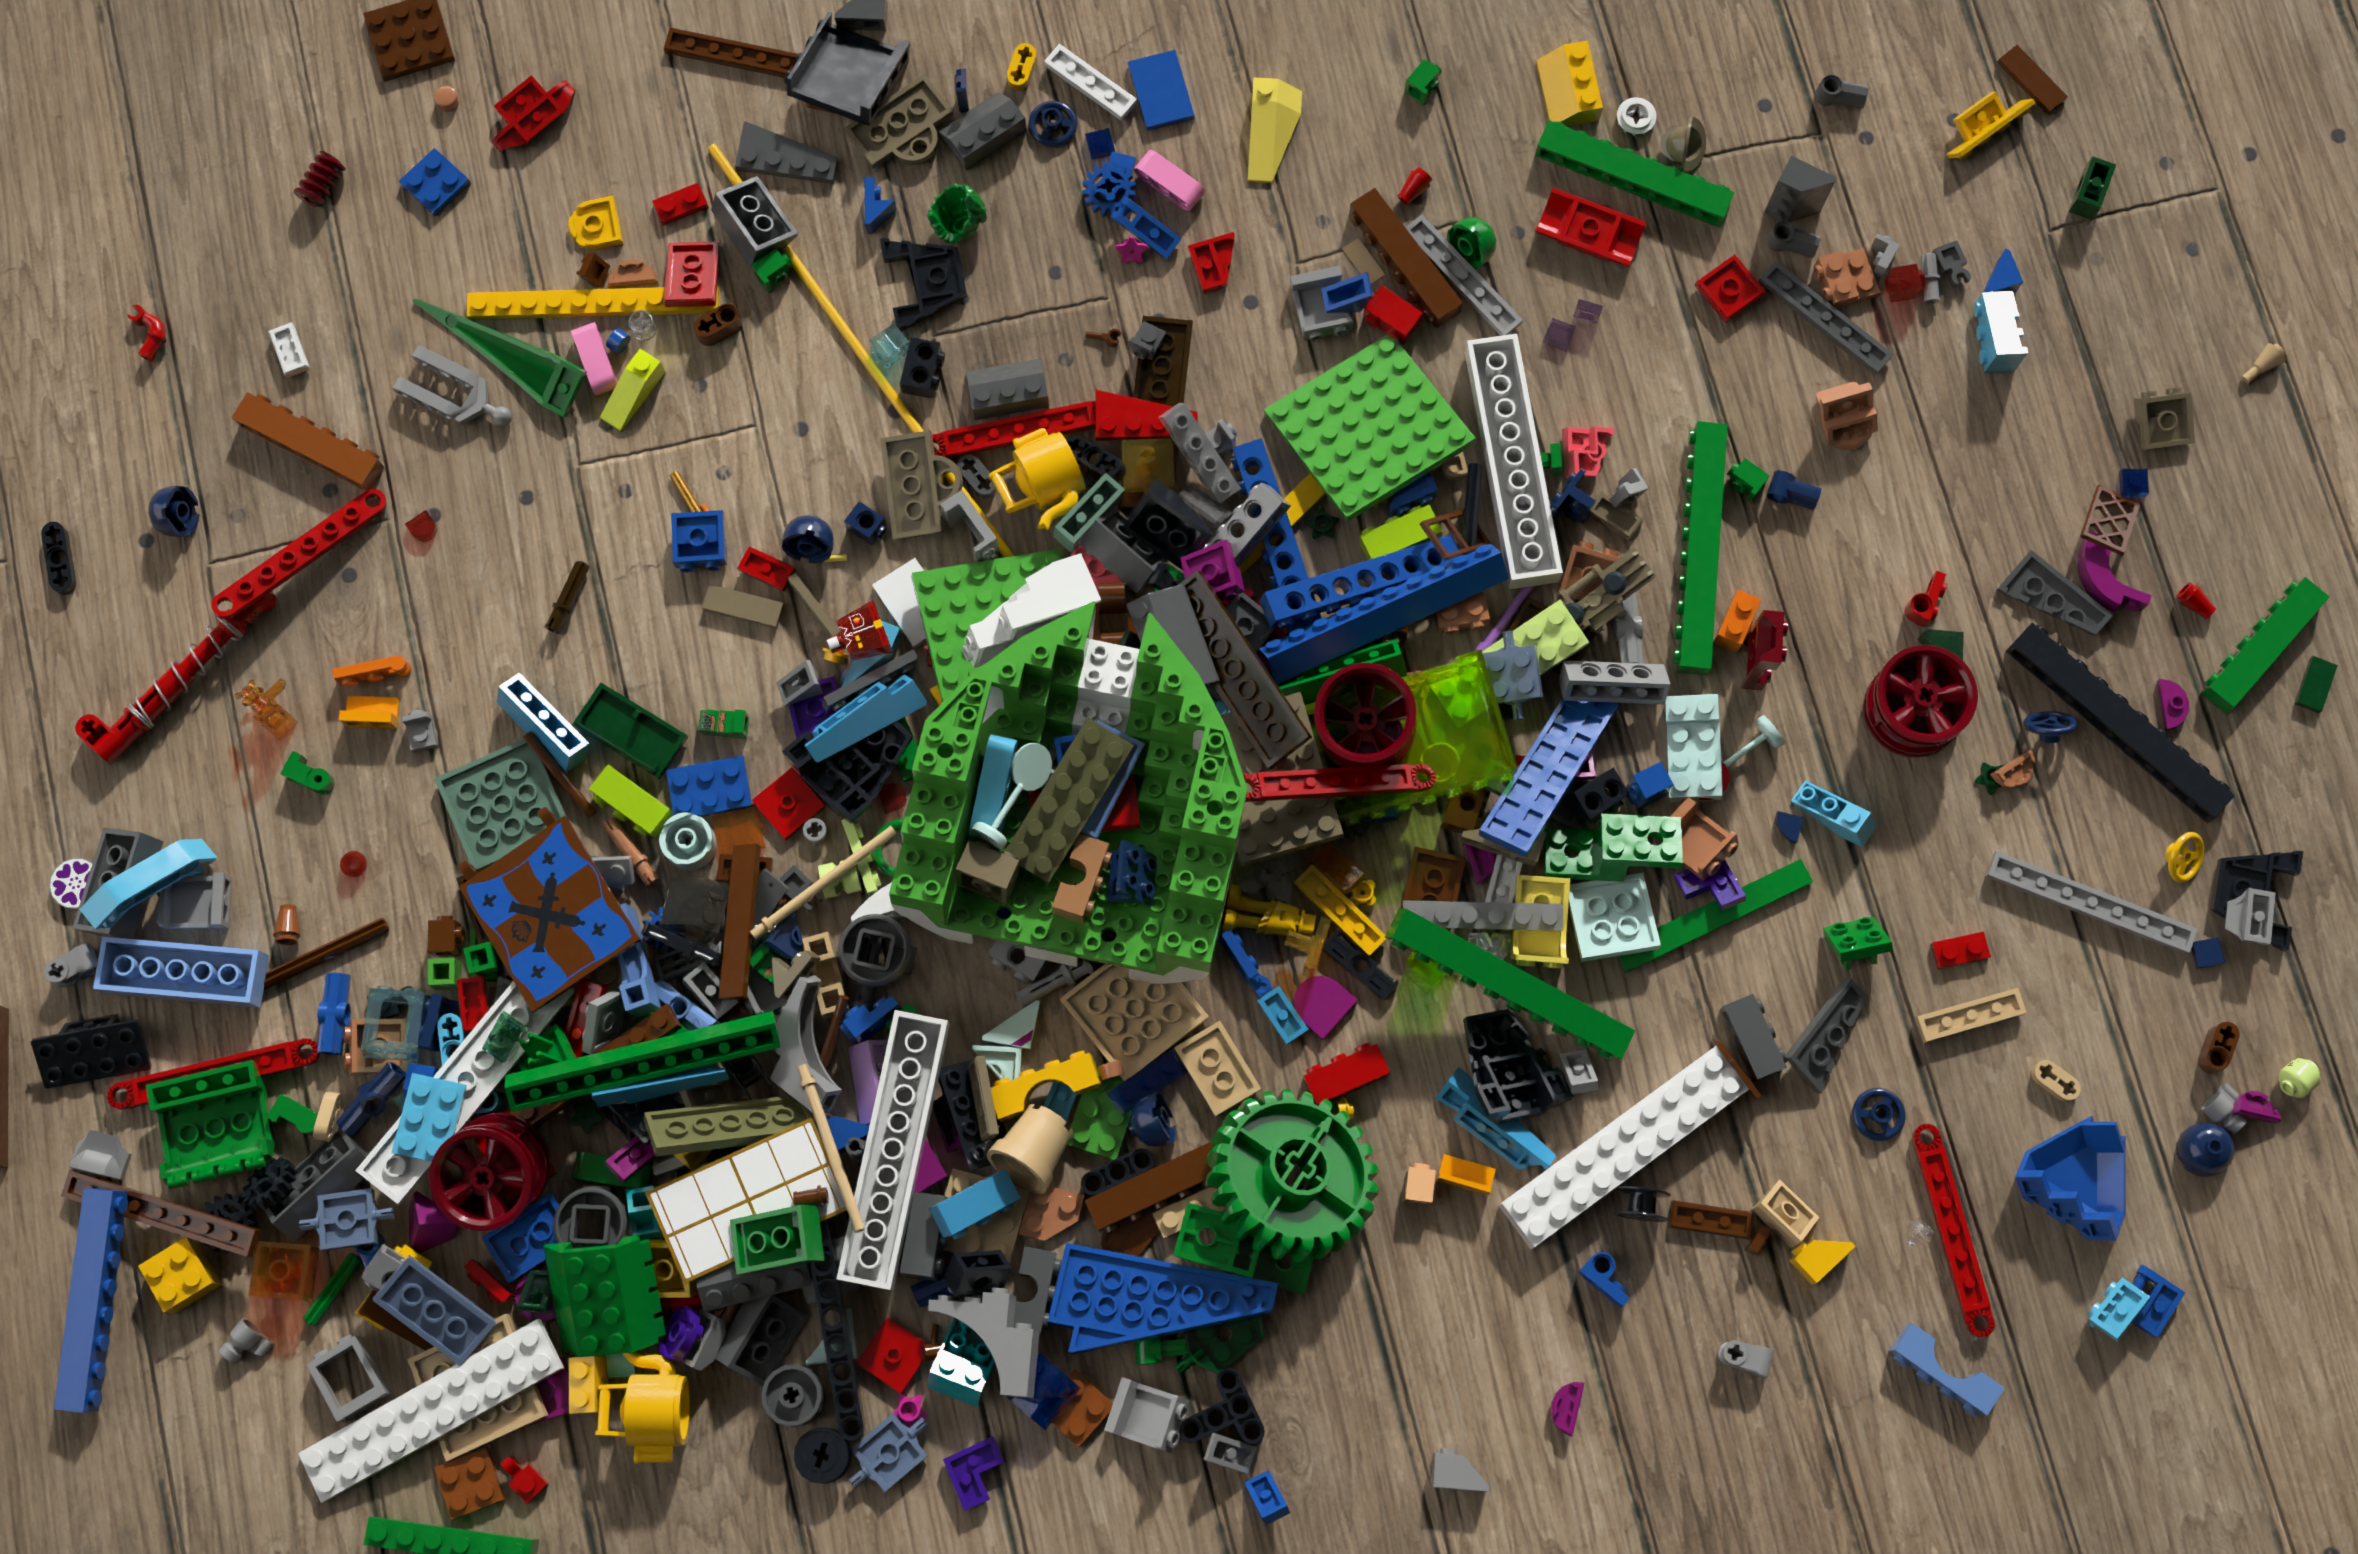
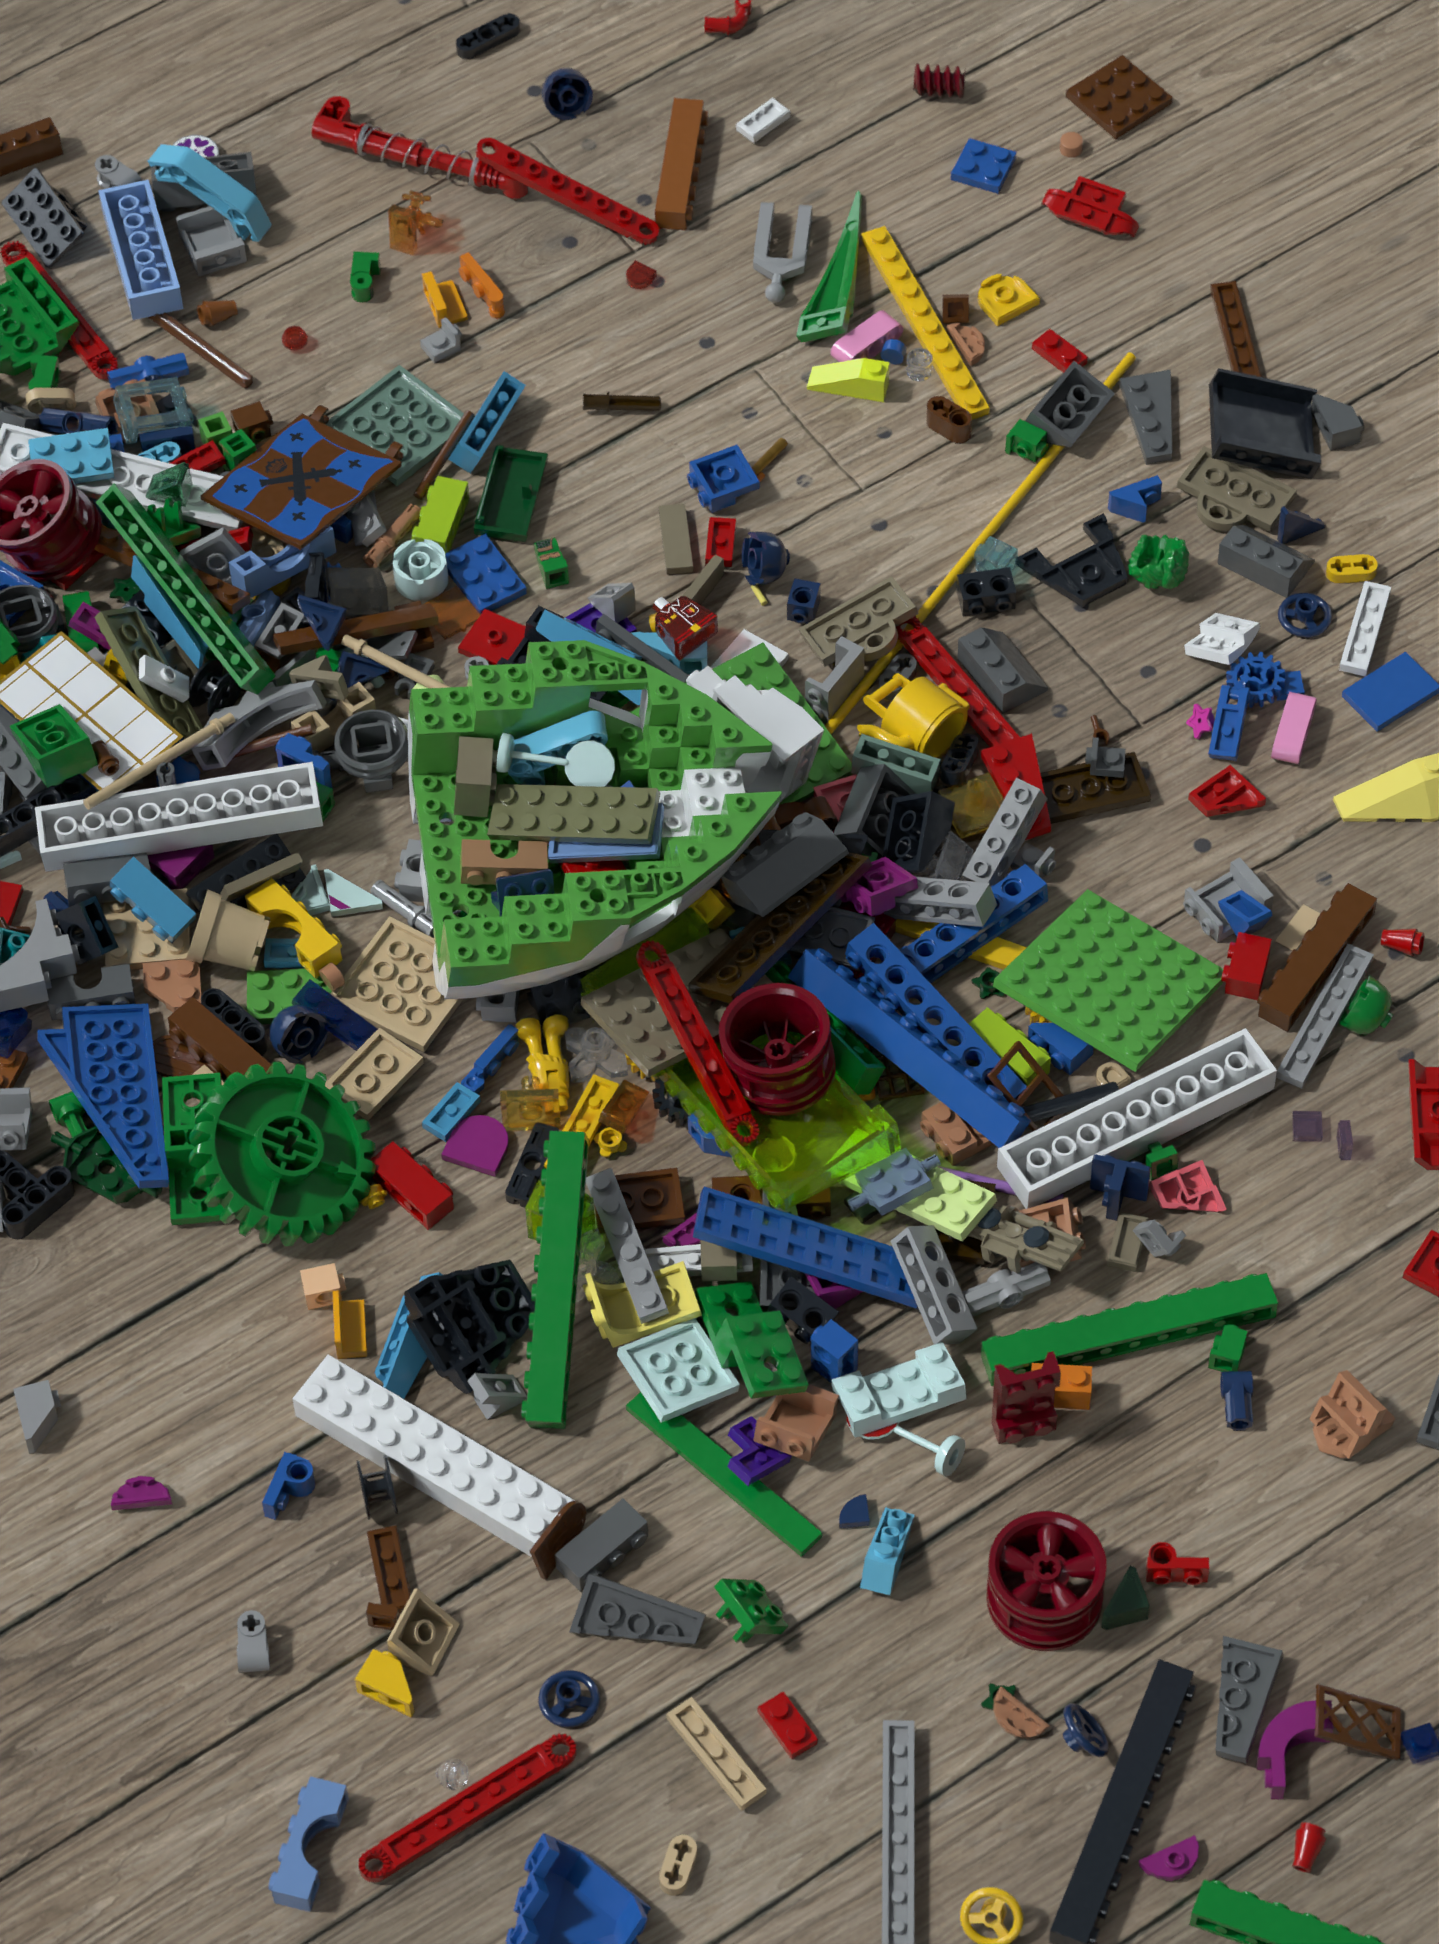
camera: 70 degrees right, 20 degrees down
tile [664,241,720,307] -> none
clear blue plate [1085,128,1115,160] -> none
none -> white plate [139,654,189,703]
none -> dark blue tile [297,595,347,651]
none -> white slope [1184,613,1260,665]

